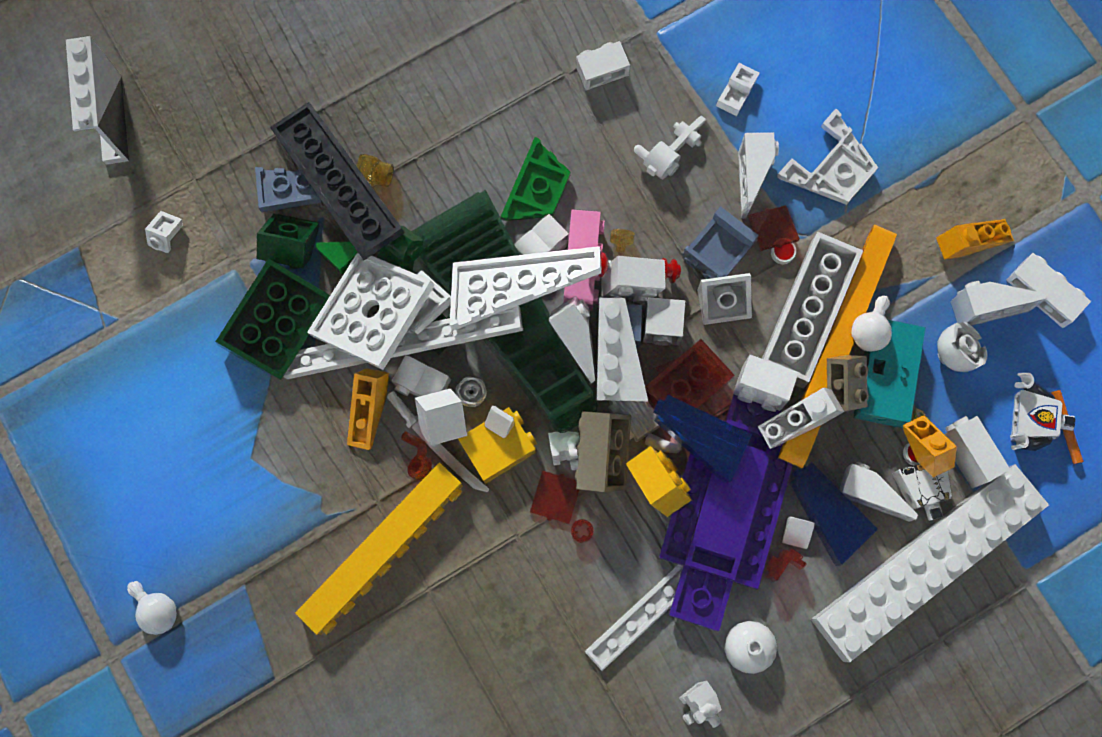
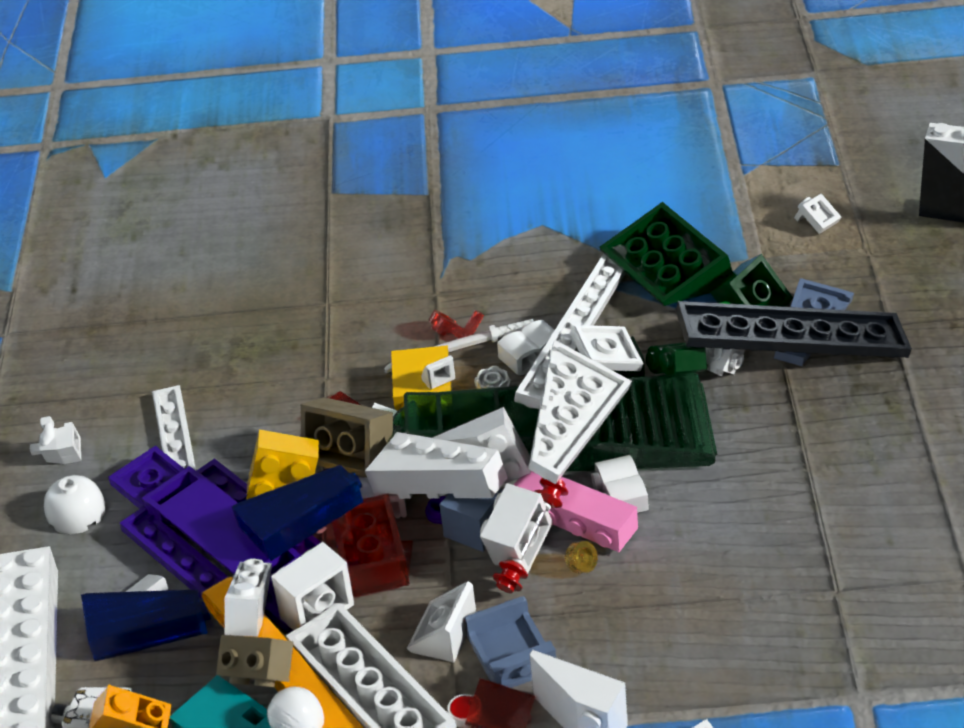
camera: 120 degrees right, 35 degrees down
white hair [127,581,177,635] -> none
yellow brick [295,462,463,635] -> none
white piece [307,253,435,370] -> none
light orange slope [347,368,389,450] -> none
clear yellow piece [356,154,394,187] -> none
white head [415,389,467,446] -> none
green wing [500,137,571,221] -> none
clear red bush [571,519,594,543] -> none
white brick [576,41,630,90] -> none
white piece [634,116,706,180] -> none
white head [643,297,685,346] -> none
clear red bracket [765,549,807,582] -> none
white slope [837,462,918,522] -> none

